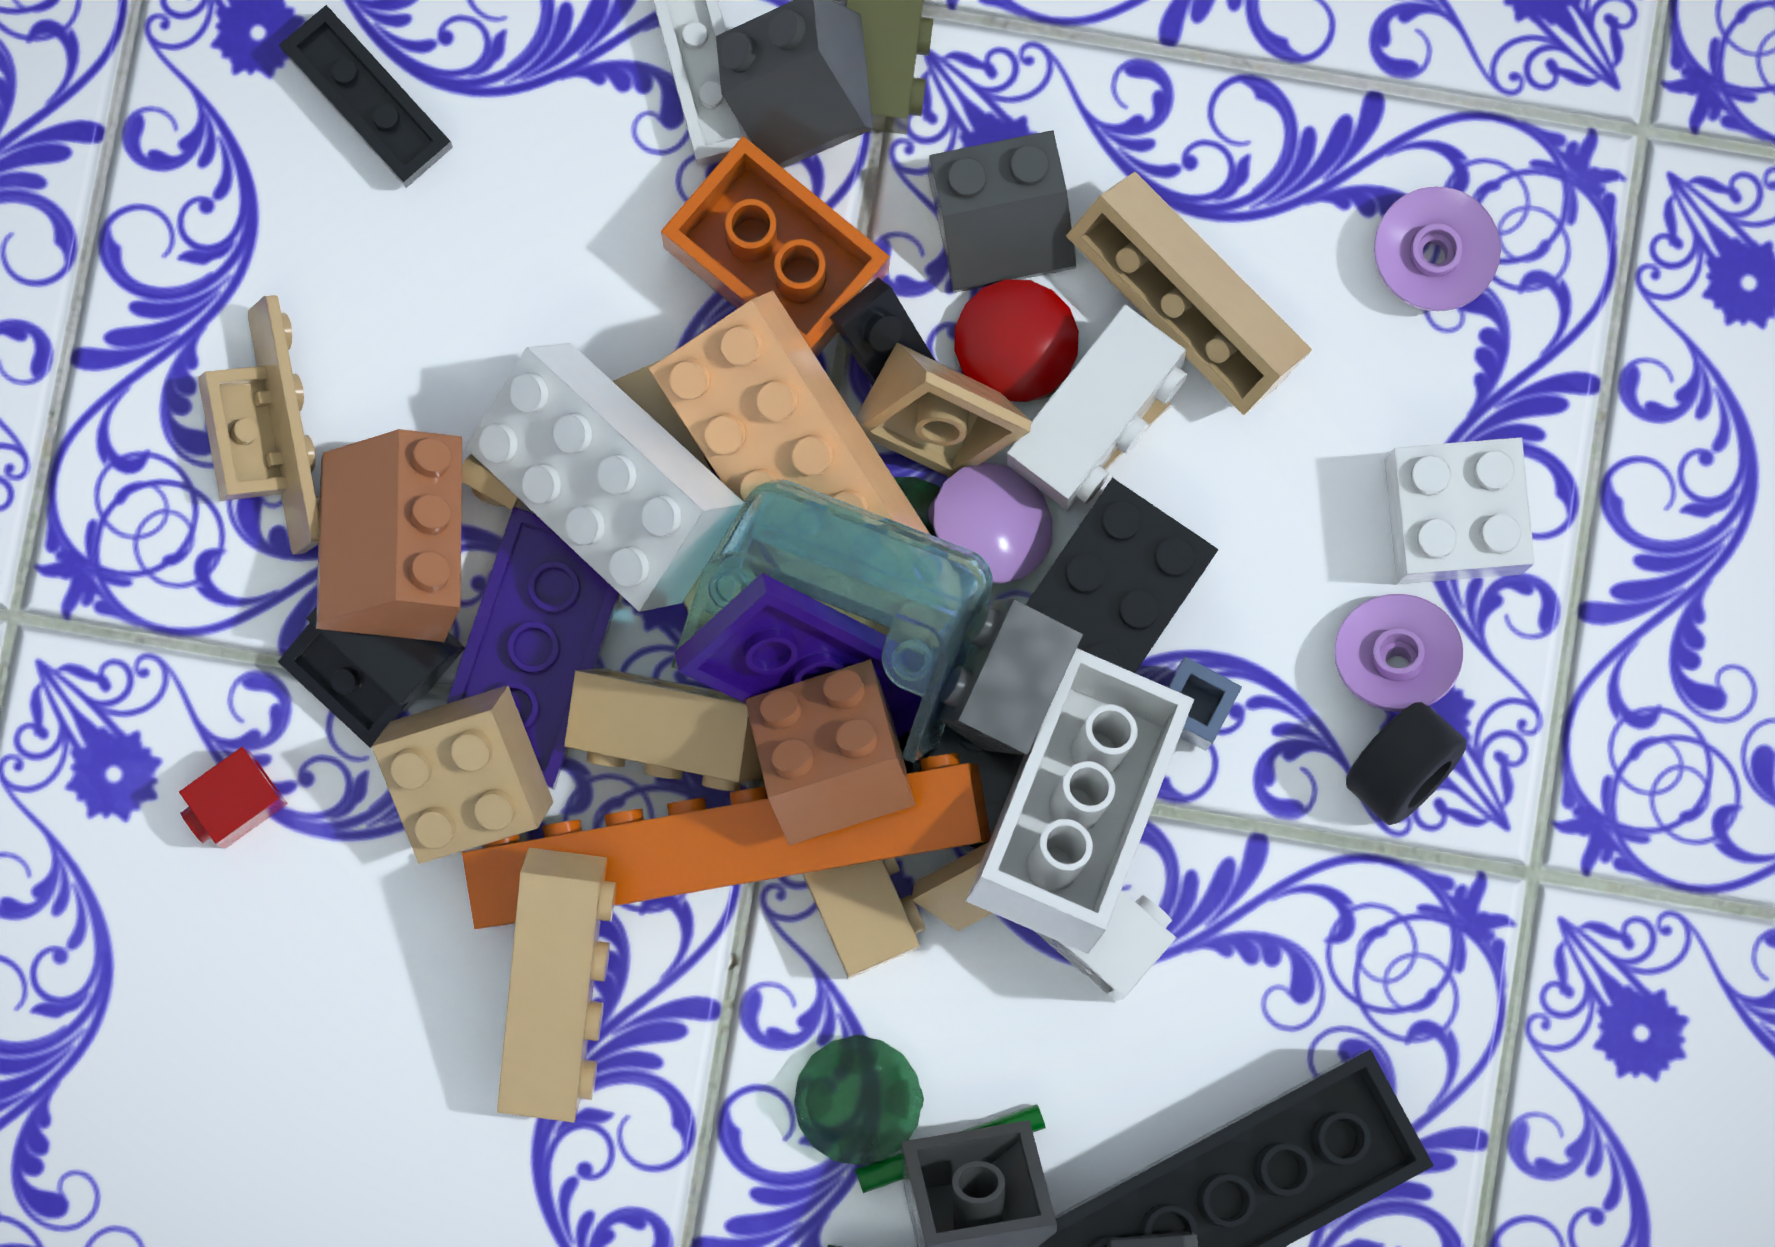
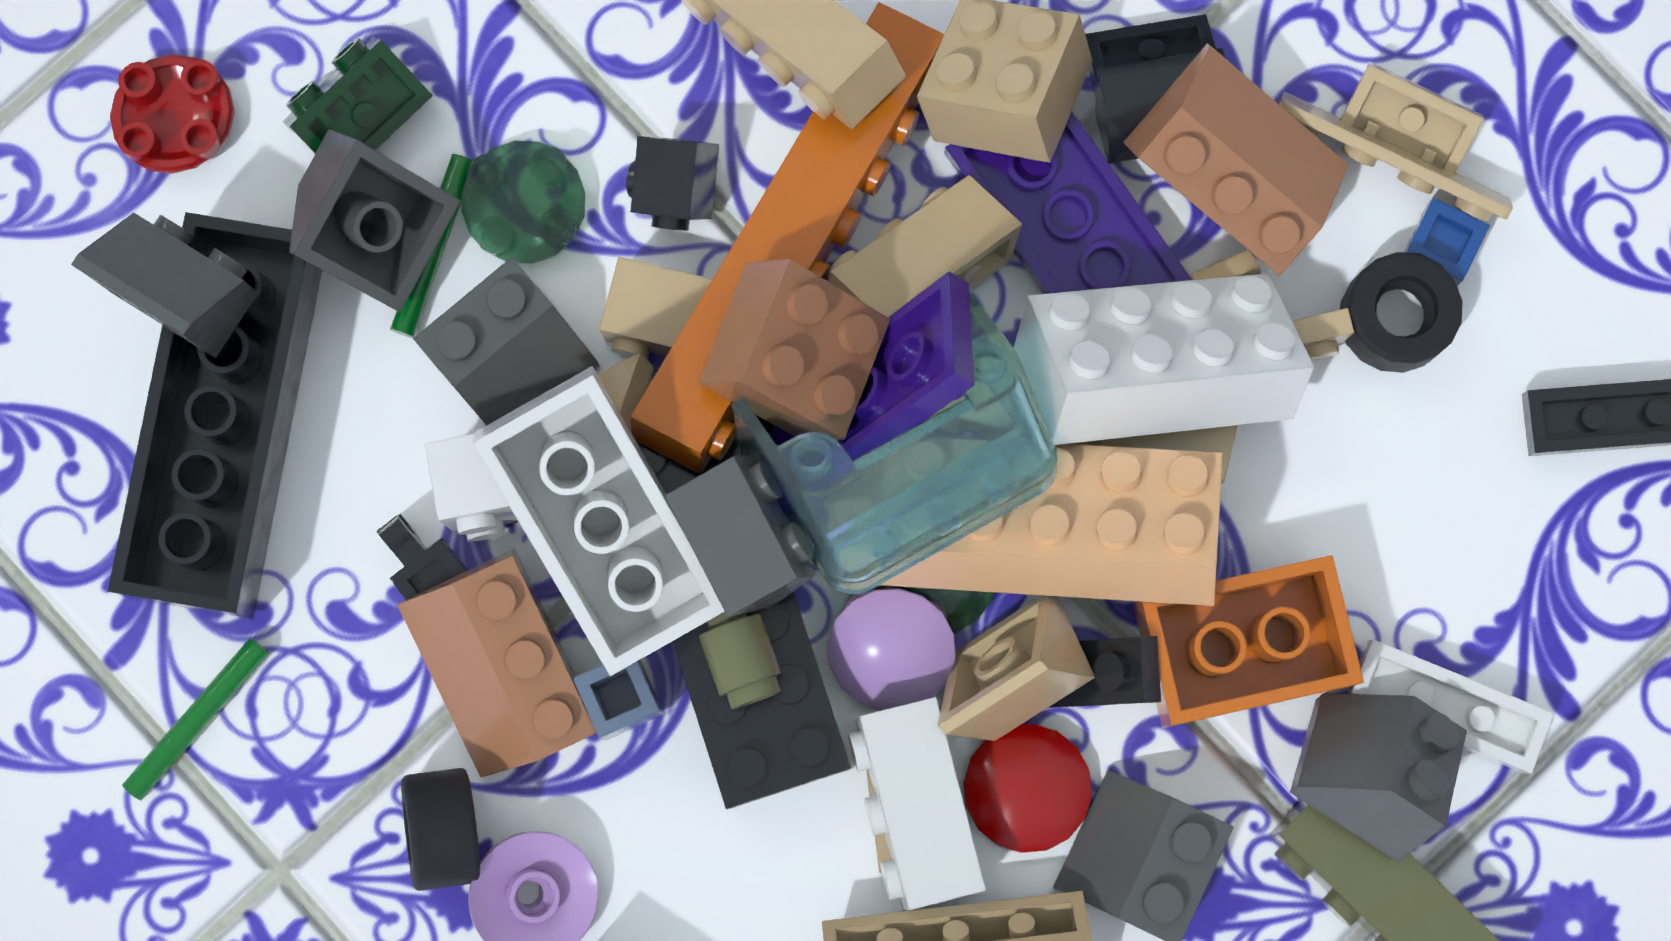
camera: 135 degrees right, 0 degrees up
none -> green bar [122,637,270,801]
none -> black plate [376,513,468,599]
none -> nougat slope [397,548,597,778]
none -> dark grey slope [413,257,601,426]
none -> black brick [626,136,719,231]
none -> olive brick [698,612,782,710]
none -> tan plate [1292,308,1354,362]
none -> black tyre [1340,252,1463,373]
none -> blue plate [1404,197,1490,286]

